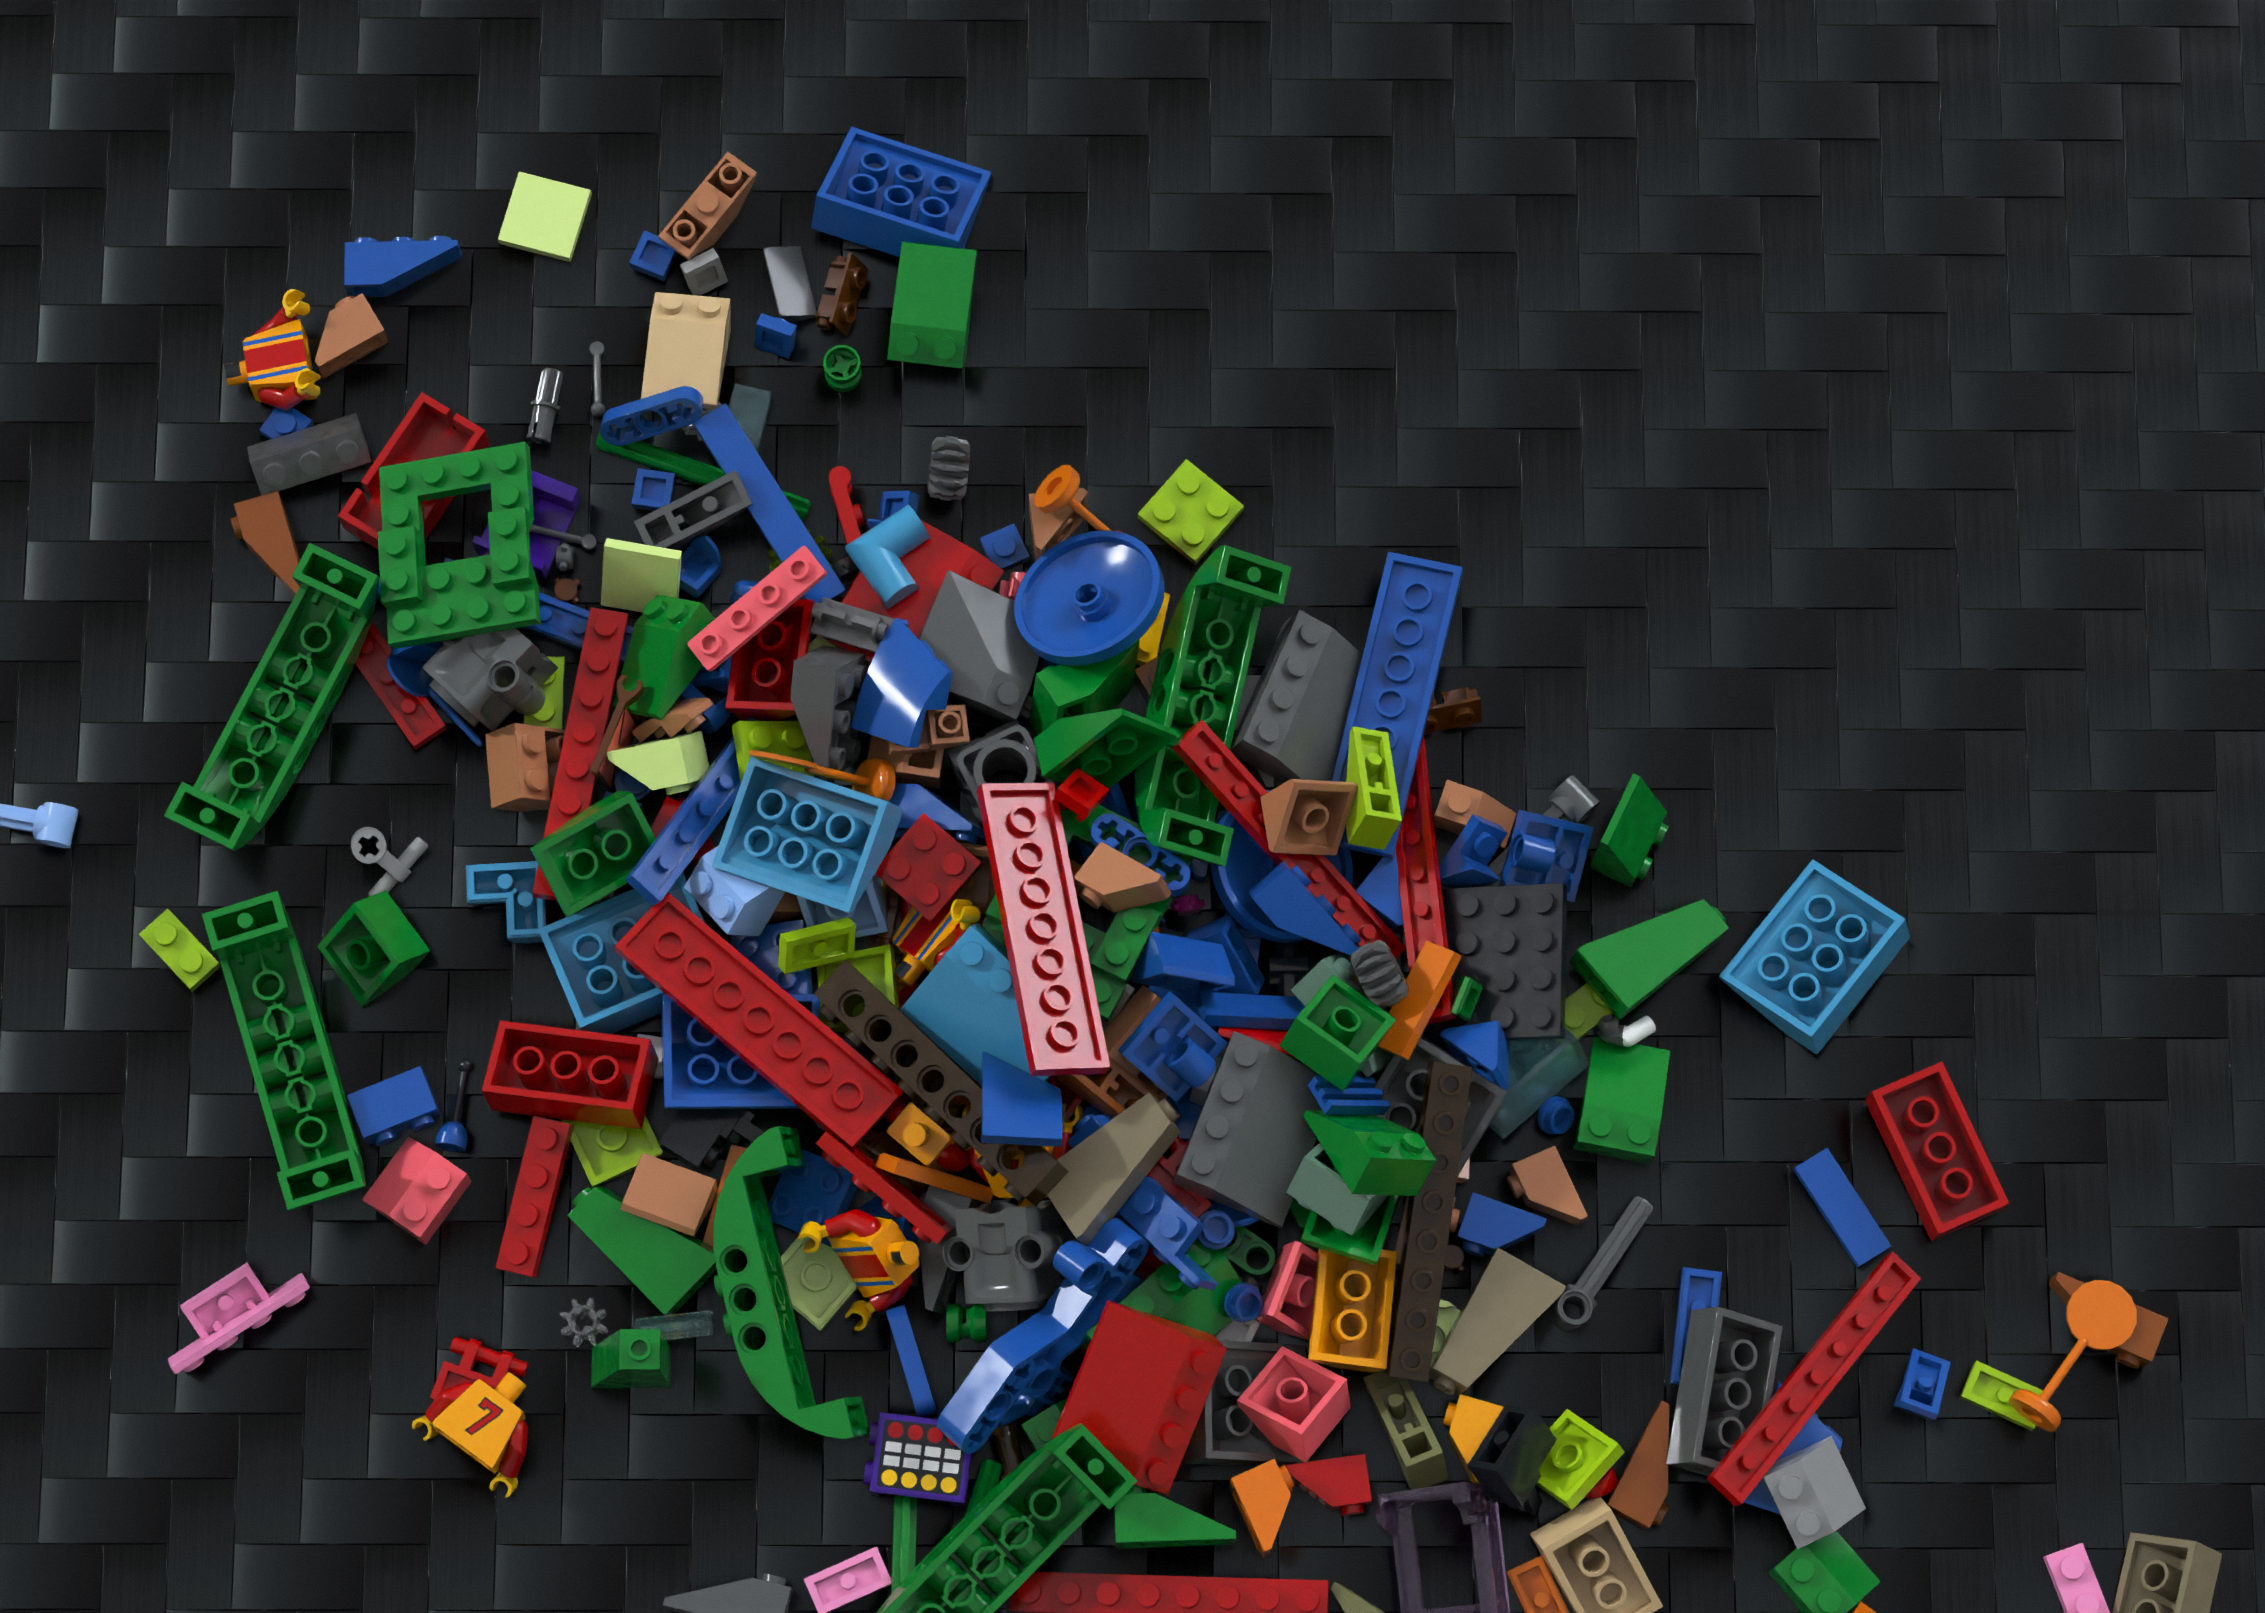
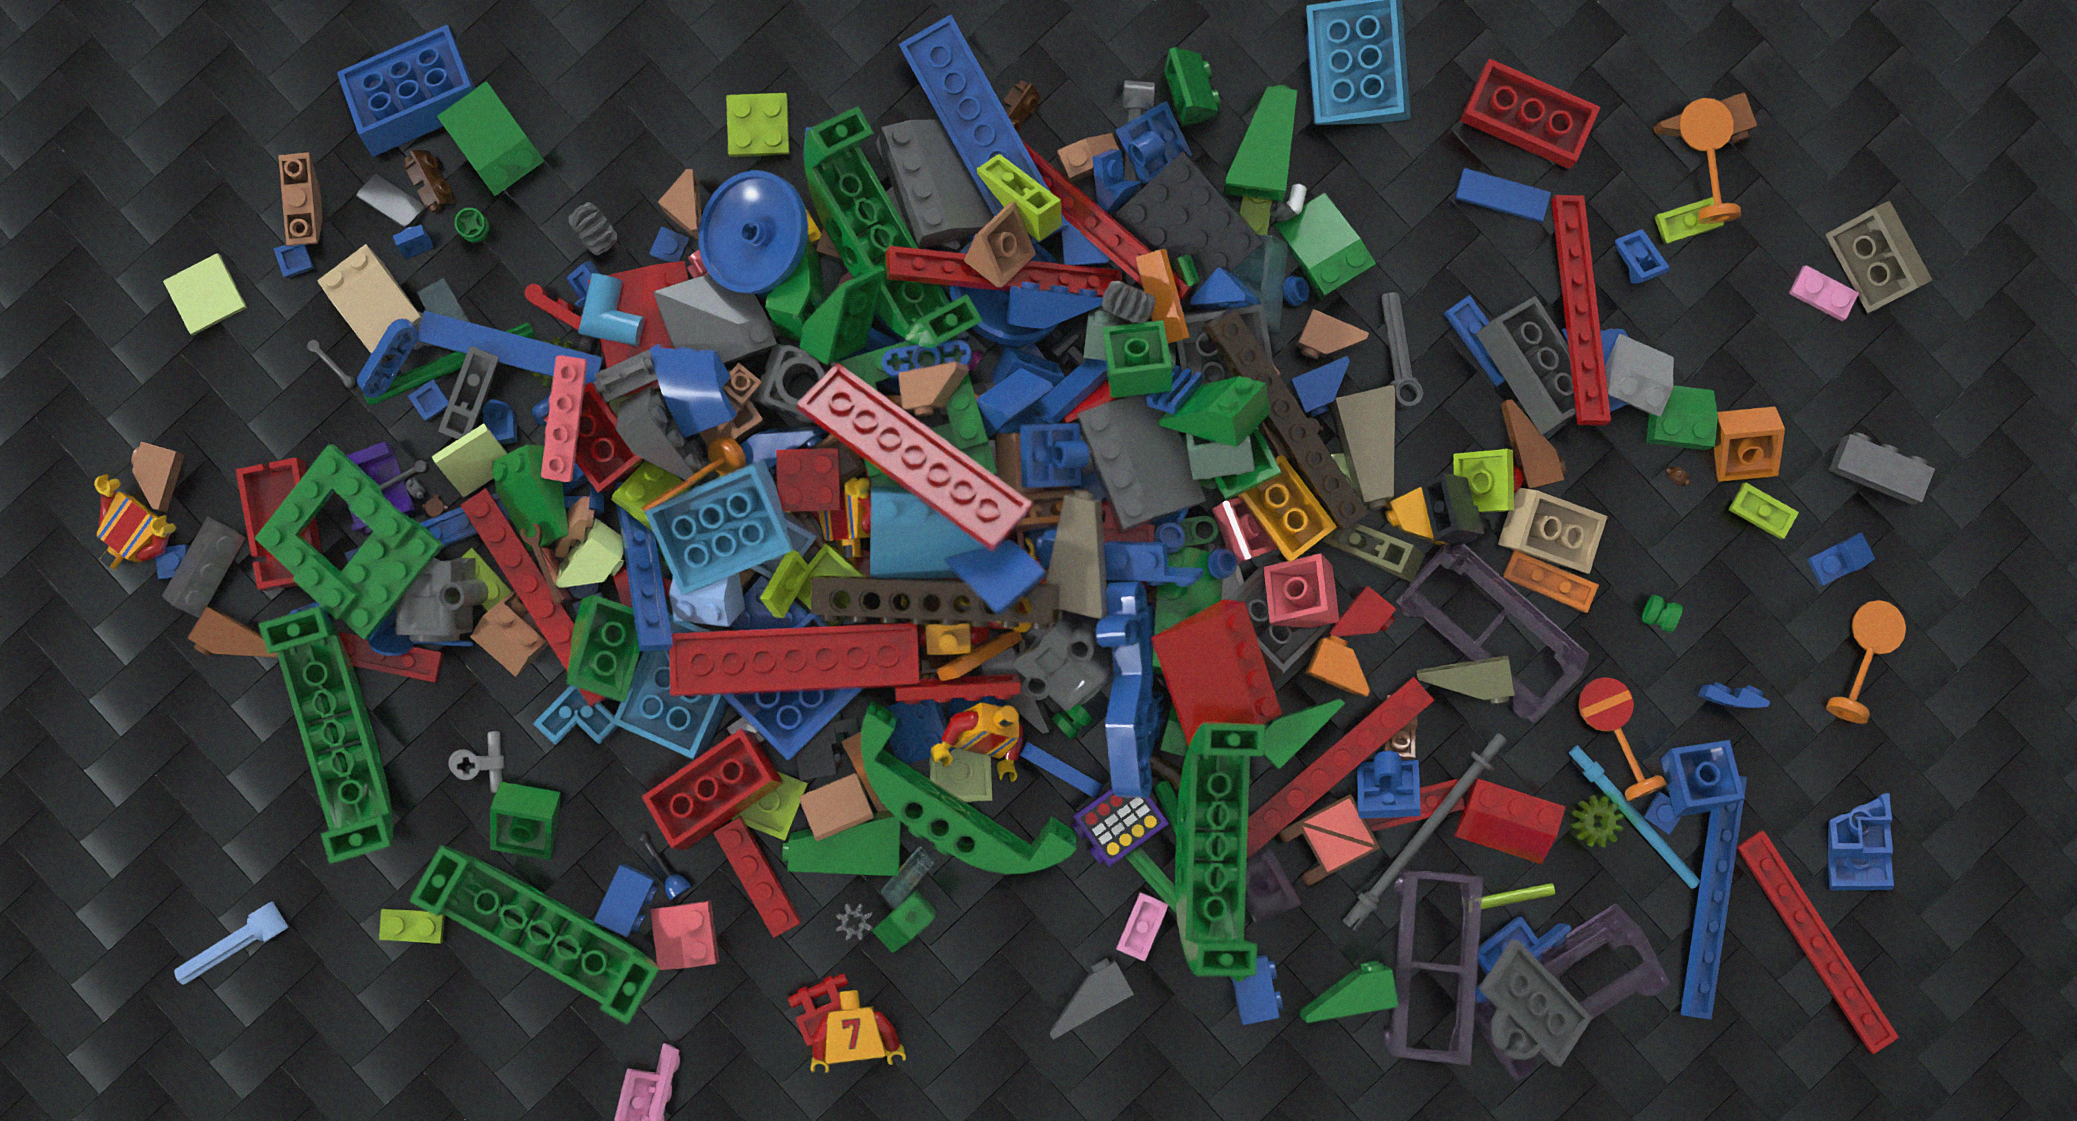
camera: 50 degrees left, 10 degrees up
blue slope [344,236,462,297] -> none
dark grey axle [526,368,563,445] -> none
light grey plate [680,248,728,296] -> none
orange piece [1034,465,1124,533] -> none
red tile [1054,768,1109,822] -> none

